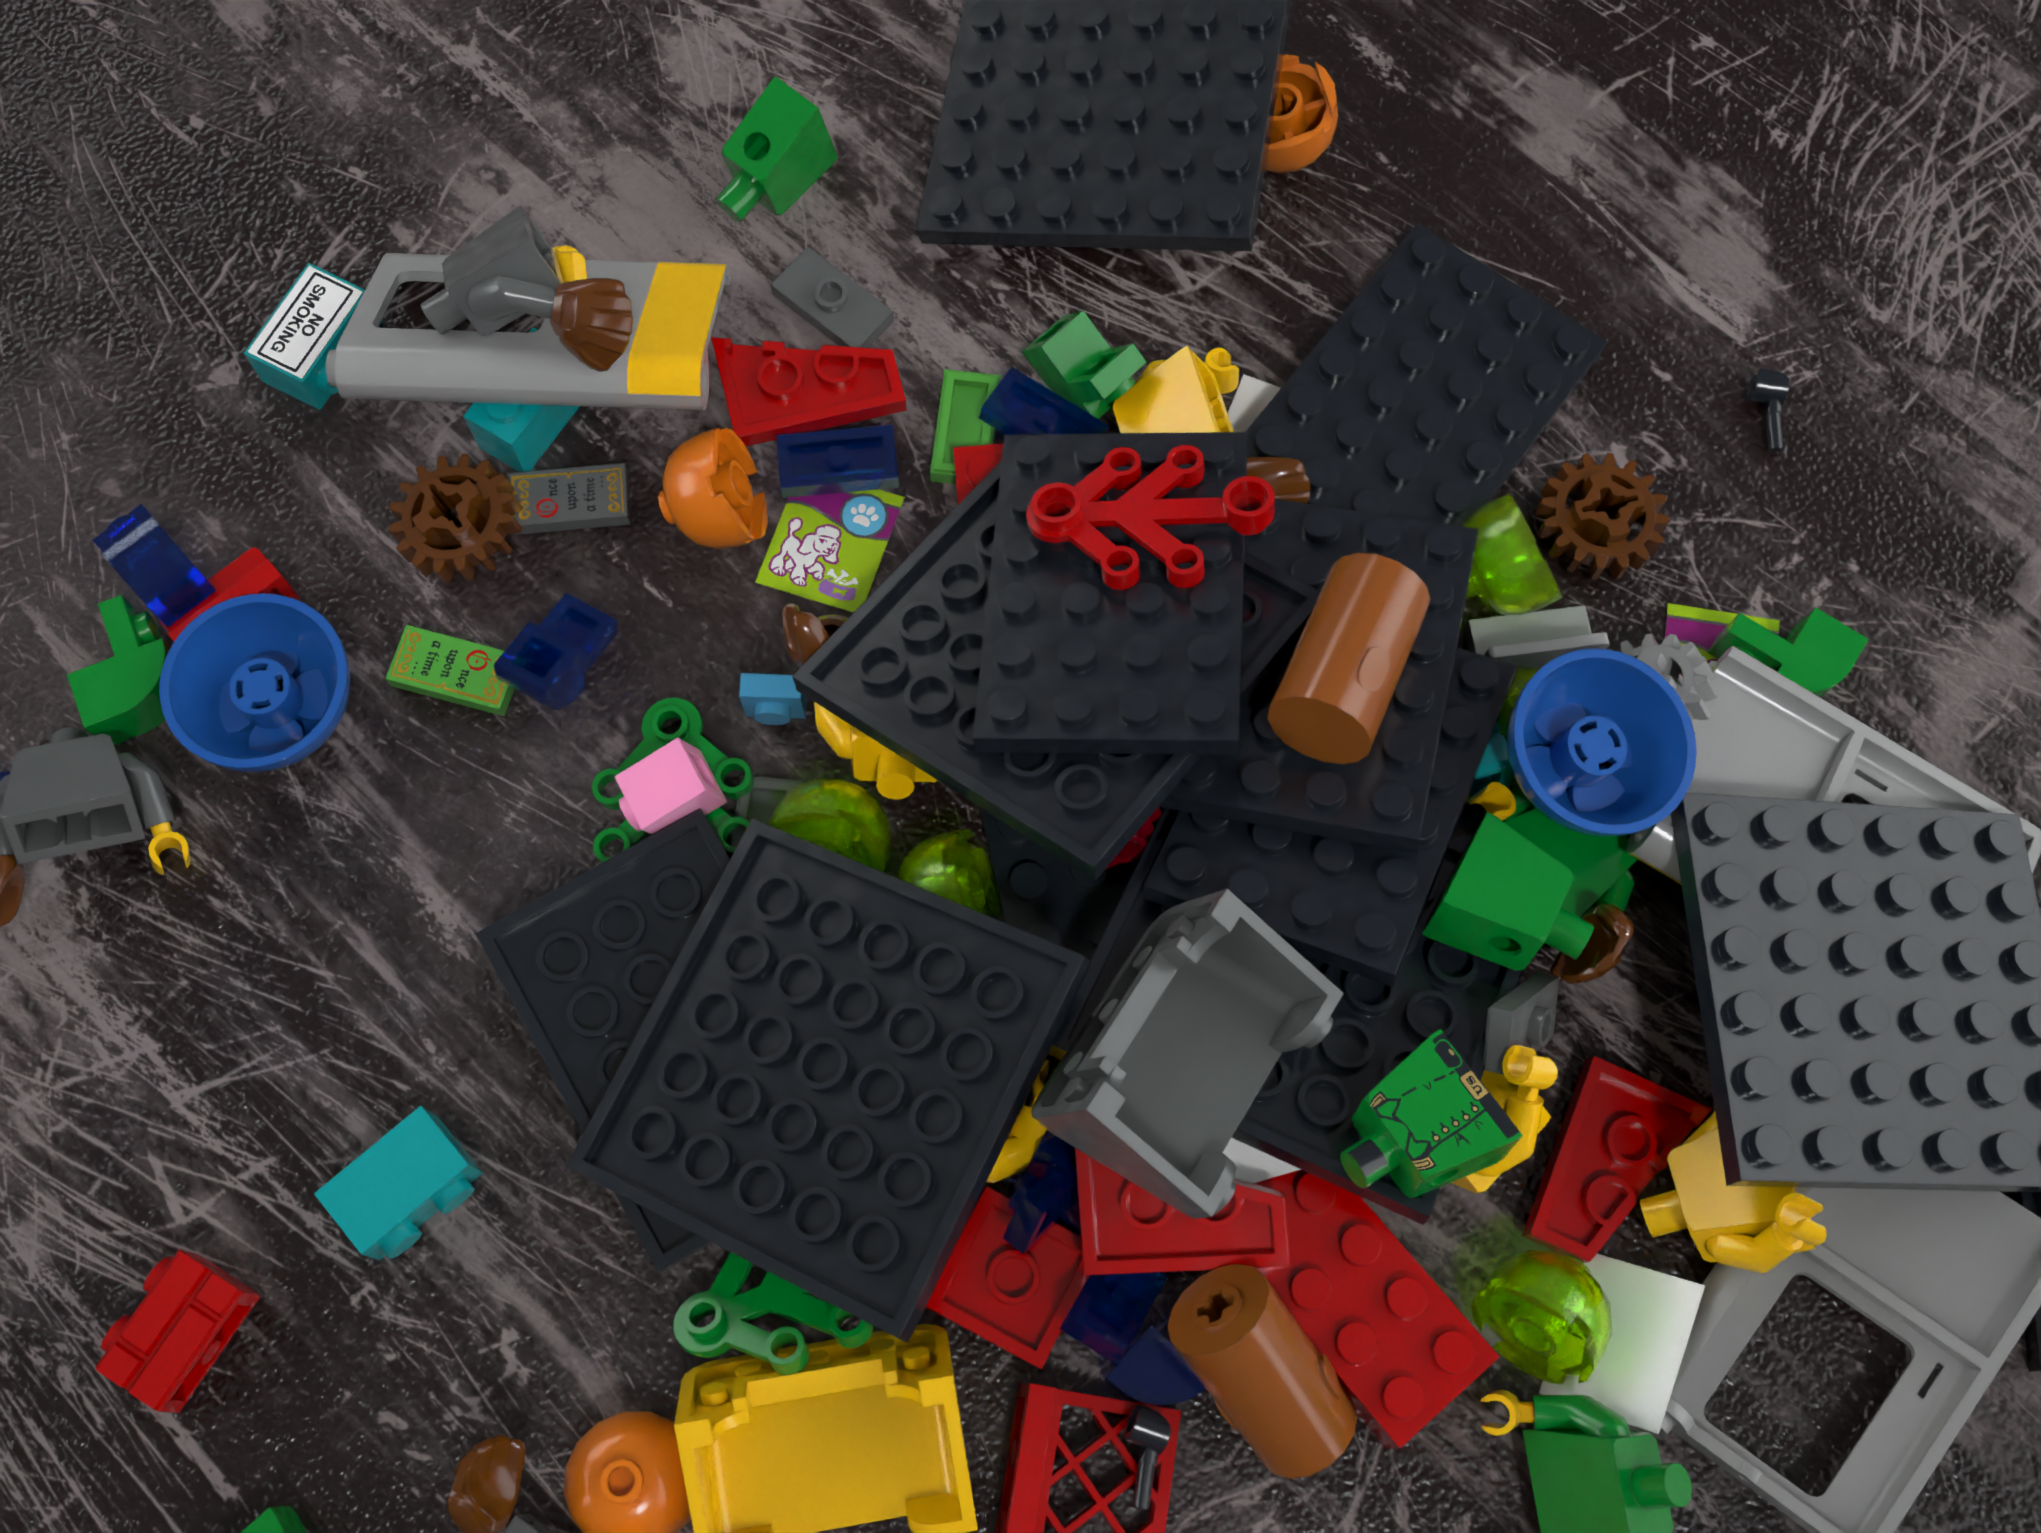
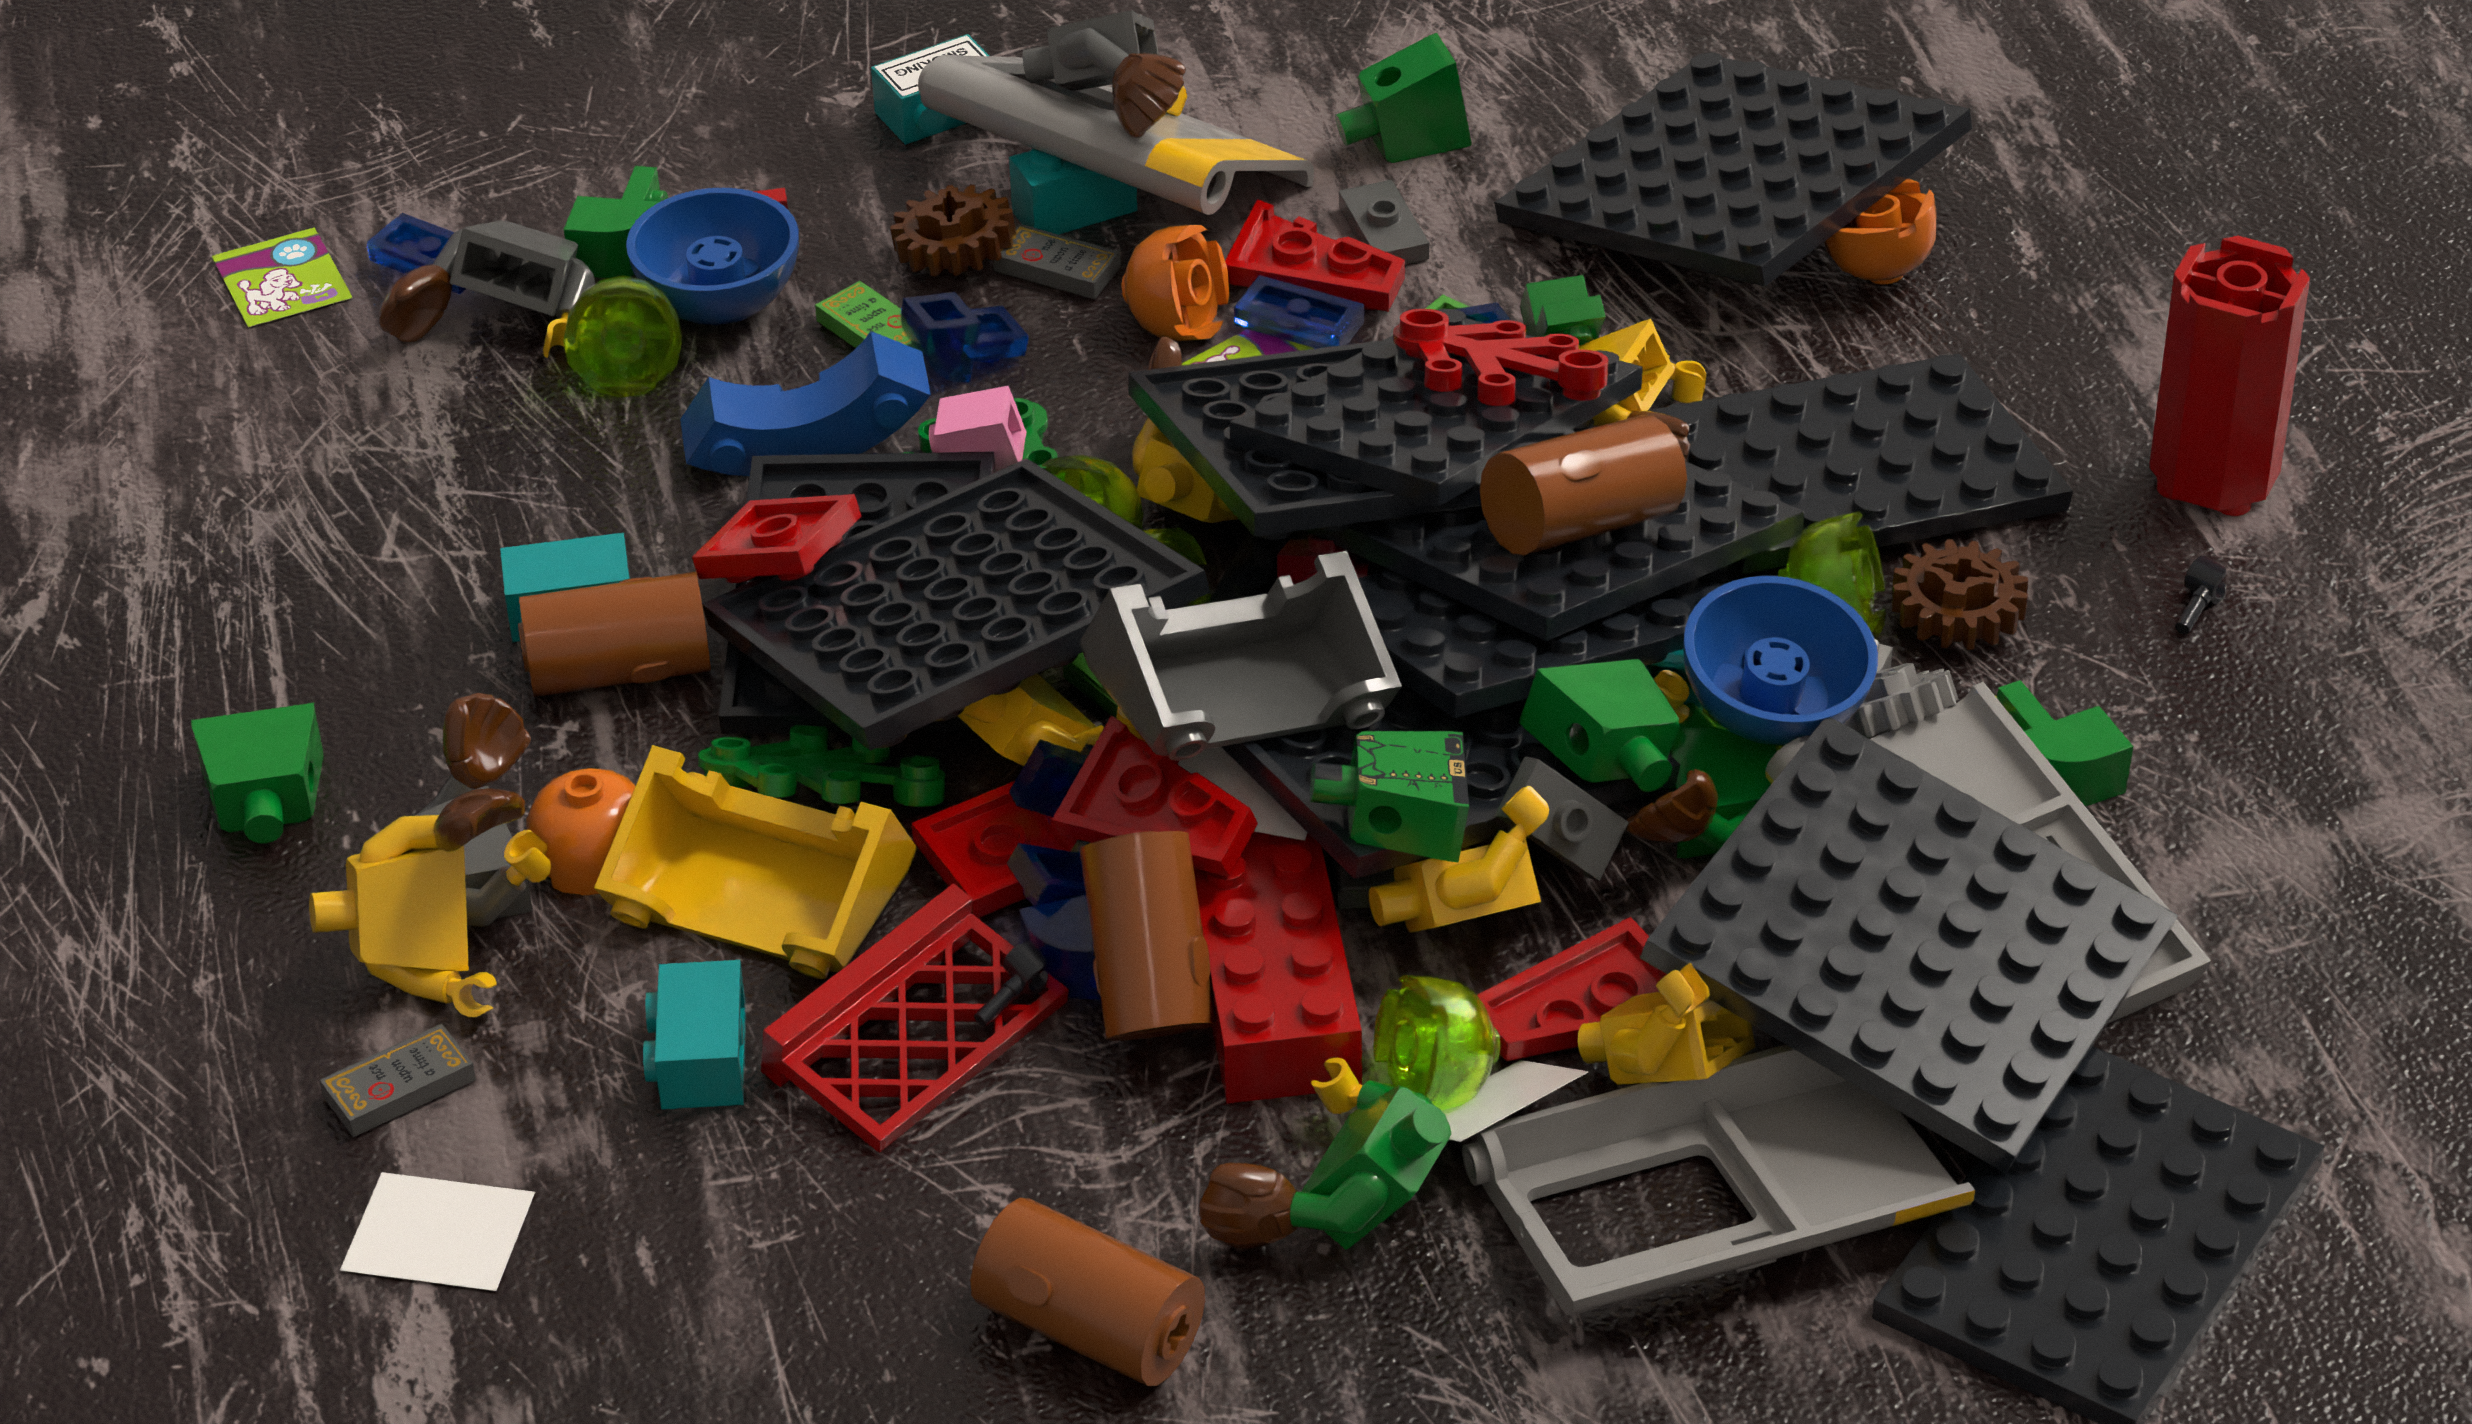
camera: 35 degrees right, 30 degrees down
clear blue brick [93,504,216,628] -> none
red brick [95,1249,261,1413] -> none
dark azure plate [739,673,807,725] -> none
none -> dark orange piece [518,572,711,697]
none -> clear neon green cylinder [563,276,682,398]
none -> blue brick [680,331,931,476]
none -> red plate [692,494,861,583]
none -> red brick [2149,235,2310,516]

